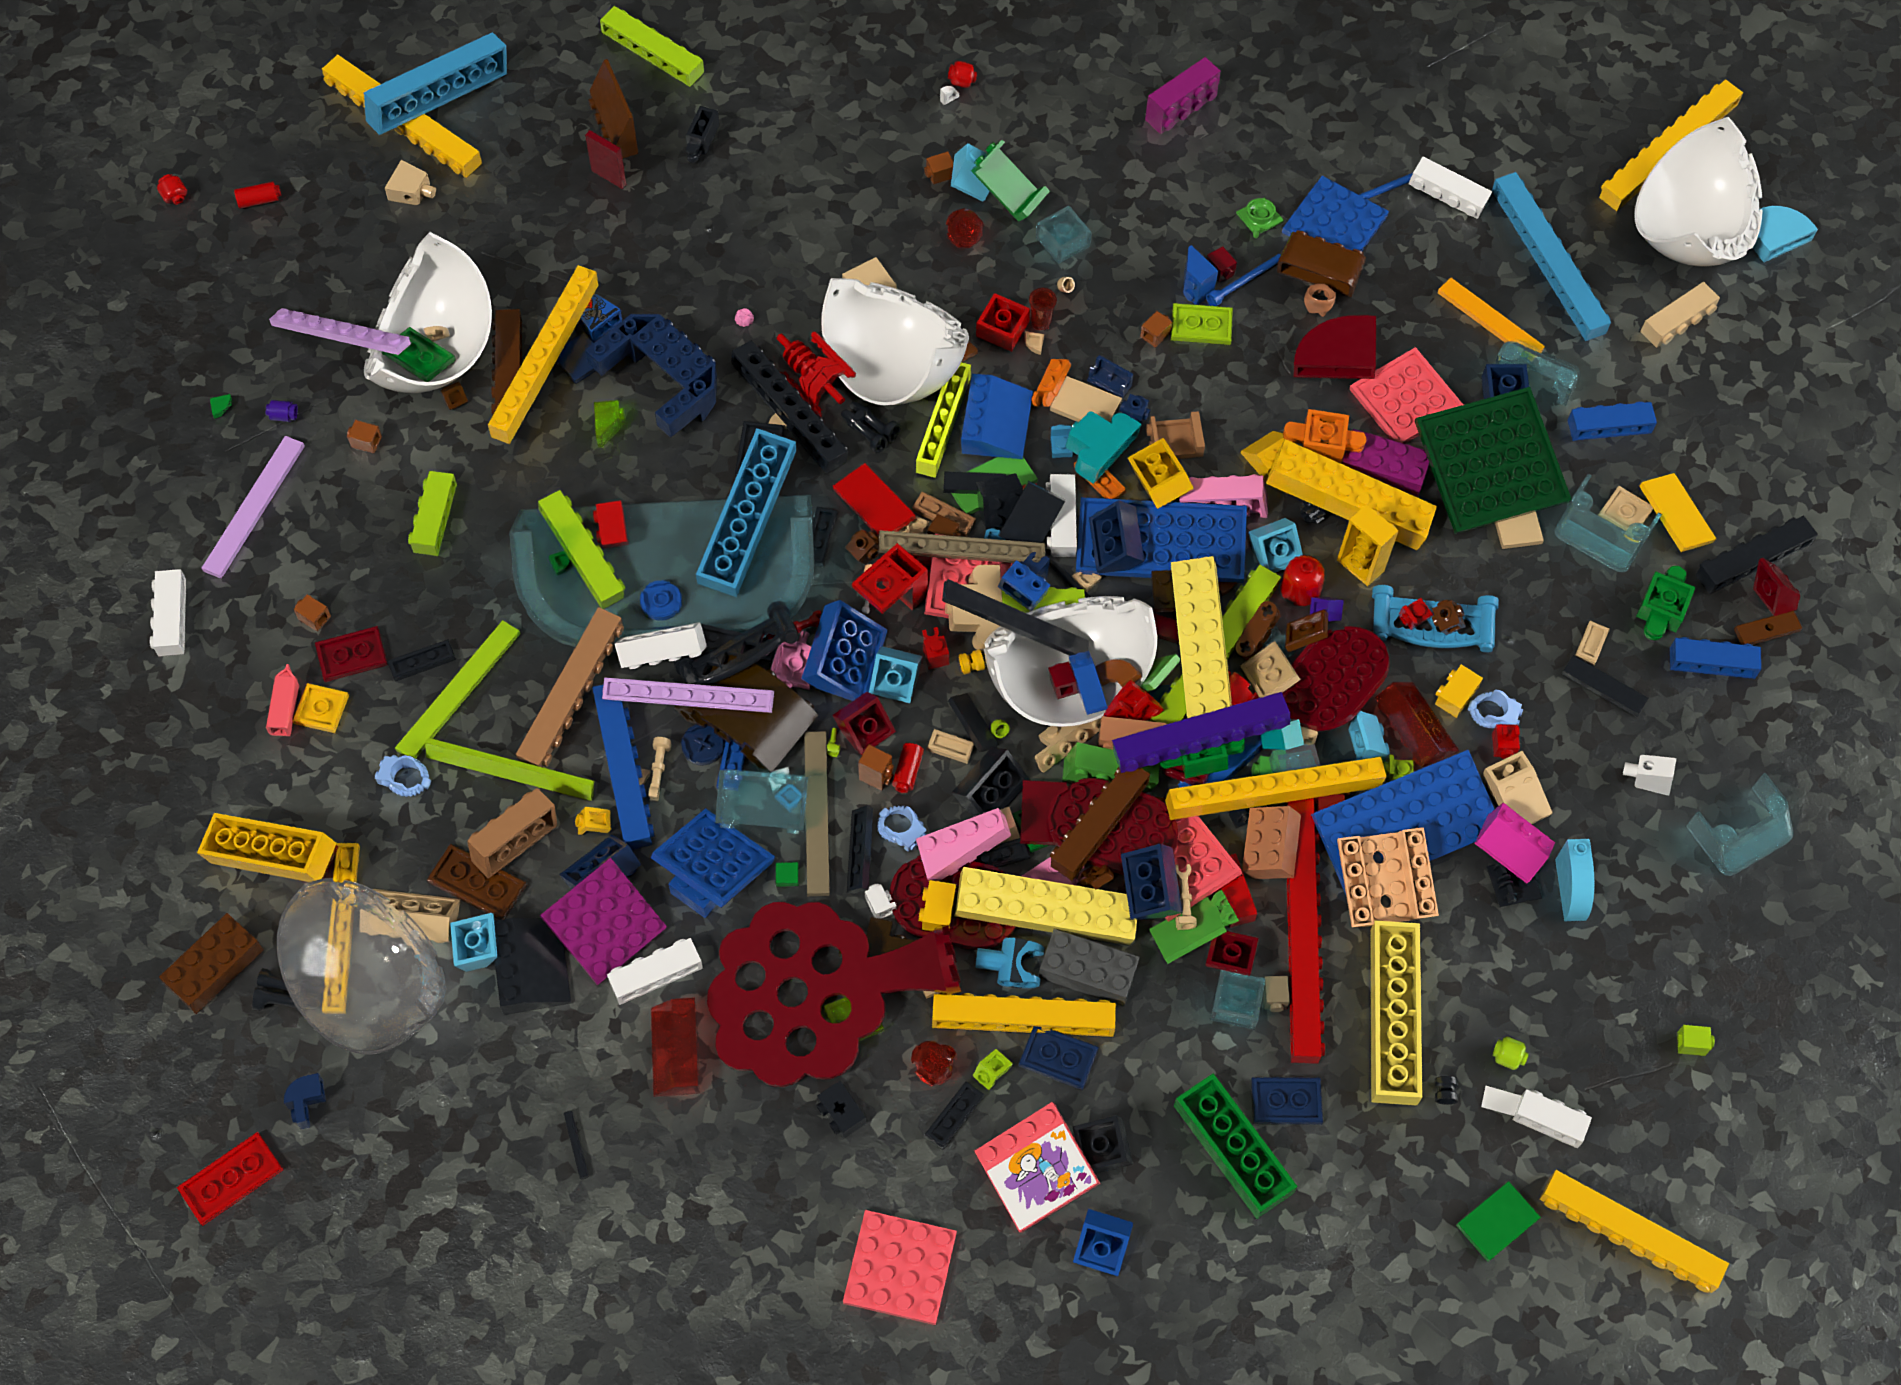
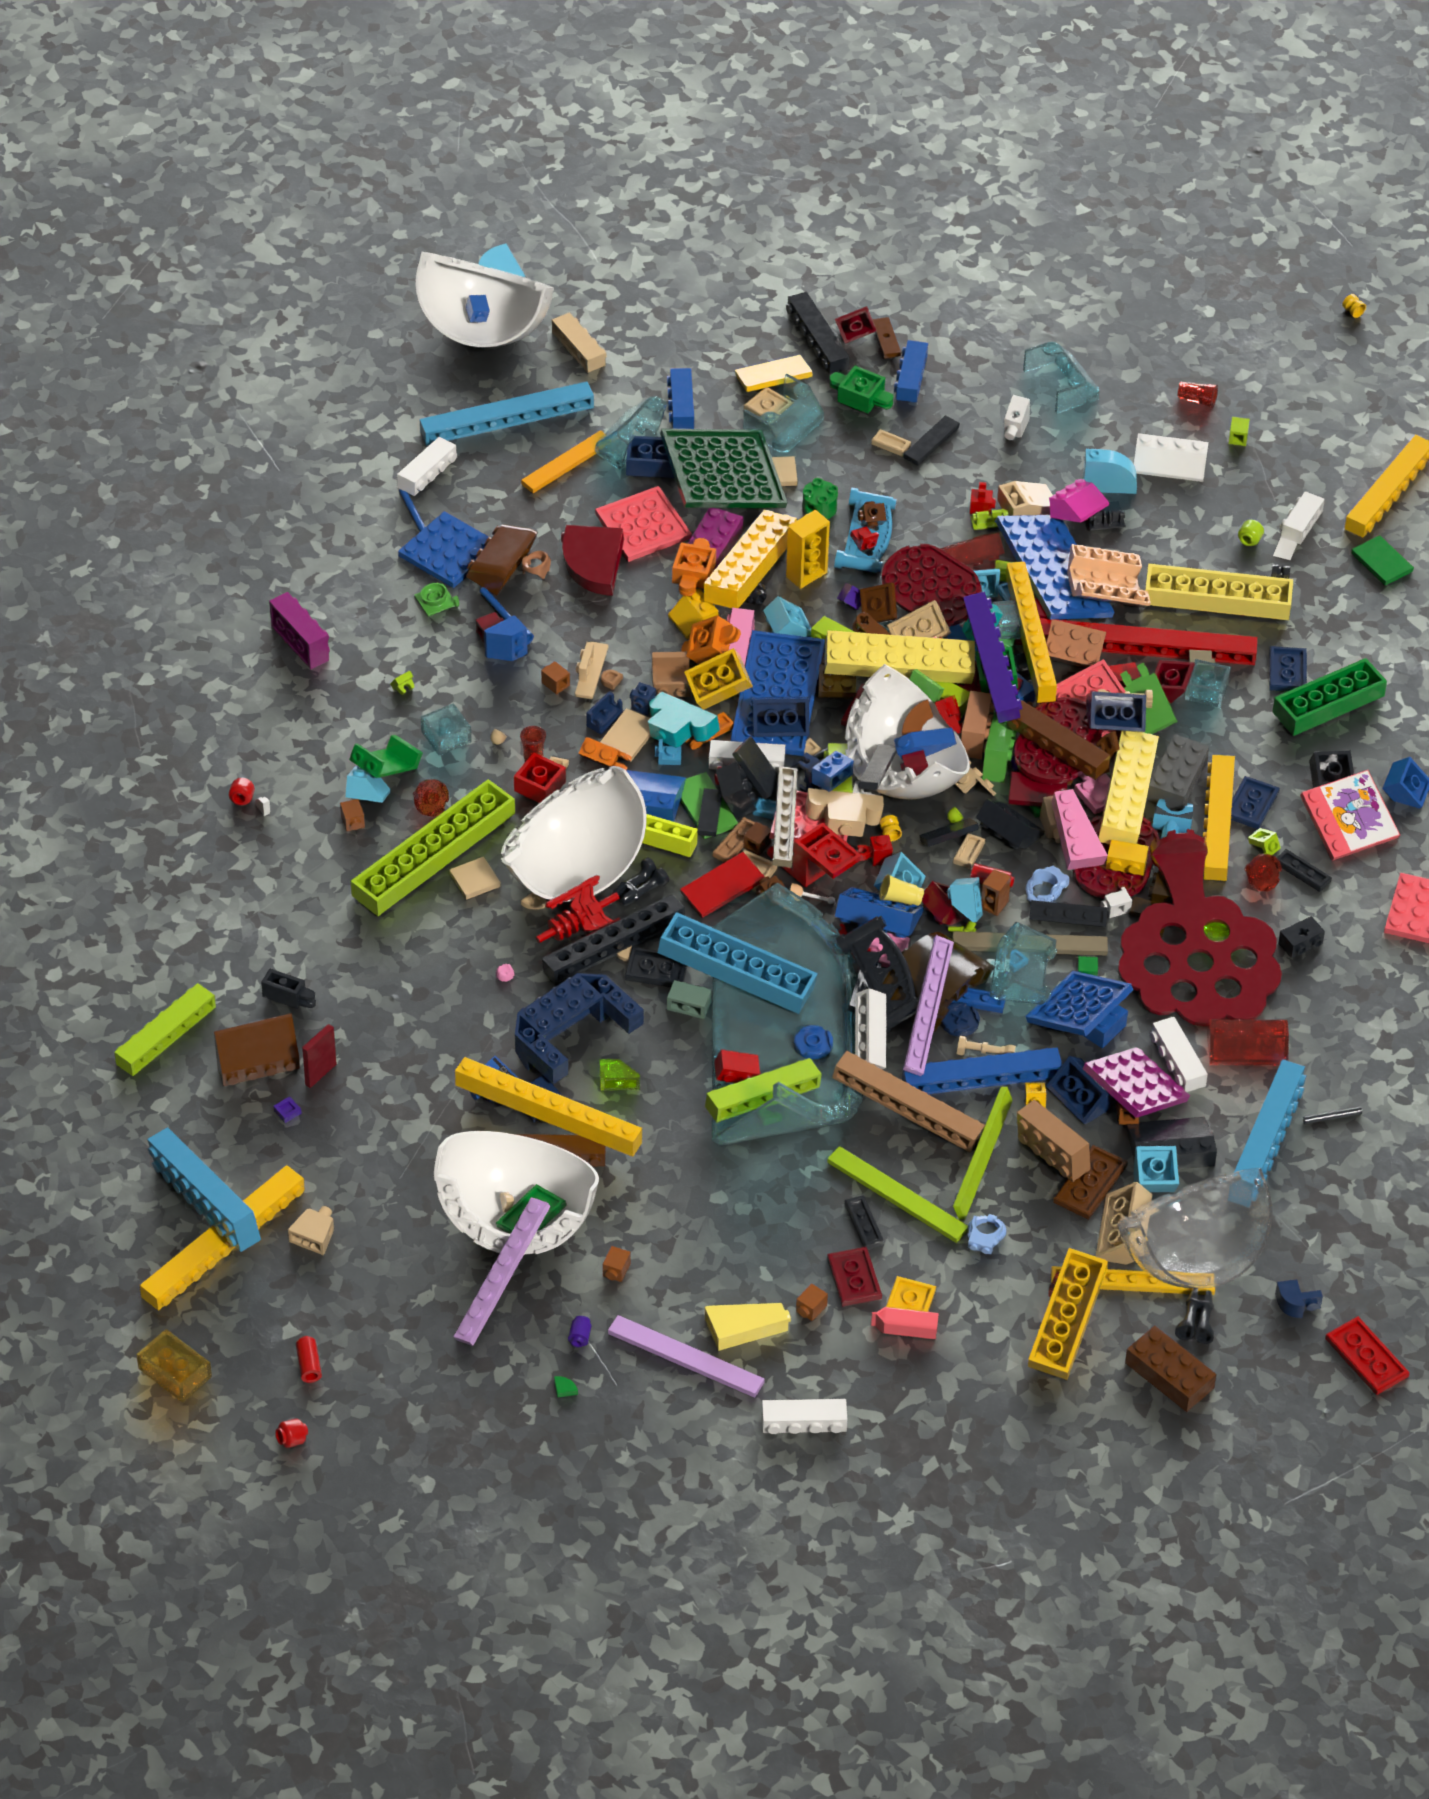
camera: 85 degrees left, 15 degrees down
lime brick [408,471,457,556] -> none
lime tile [1171,303,1233,345] -> none
red cylinder [1280,555,1325,606] -> none
yellow brick [1435,664,1483,718] -> none
light blue piece [1468,690,1523,728] -> none
yellow brick [1599,79,1743,211] -> none
none -> clear yellow brick [136,1329,212,1403]
none -> dark purple tile [273,1097,302,1123]
none -> lime brick [351,779,515,916]
none -> lime tile [390,671,415,695]
none -> blue brick [466,295,490,323]
none -> tan bracket [575,642,608,699]
none -> medium nougat tile [601,670,623,690]
none -> sand green brick [667,980,711,1019]
none -> orange brick [682,615,741,664]
none -> light yellow slope [705,1303,791,1351]
none -> green brick [802,478,838,519]
none -> light yellow plant [879,874,924,906]
none -> medium azure slope [948,877,983,922]
none -> lime hinge [970,508,1008,530]
none -> white slope [1134,433,1208,482]
none -> clear red plant [1177,381,1218,408]
none -> dark azure brick [1229,1059,1307,1208]

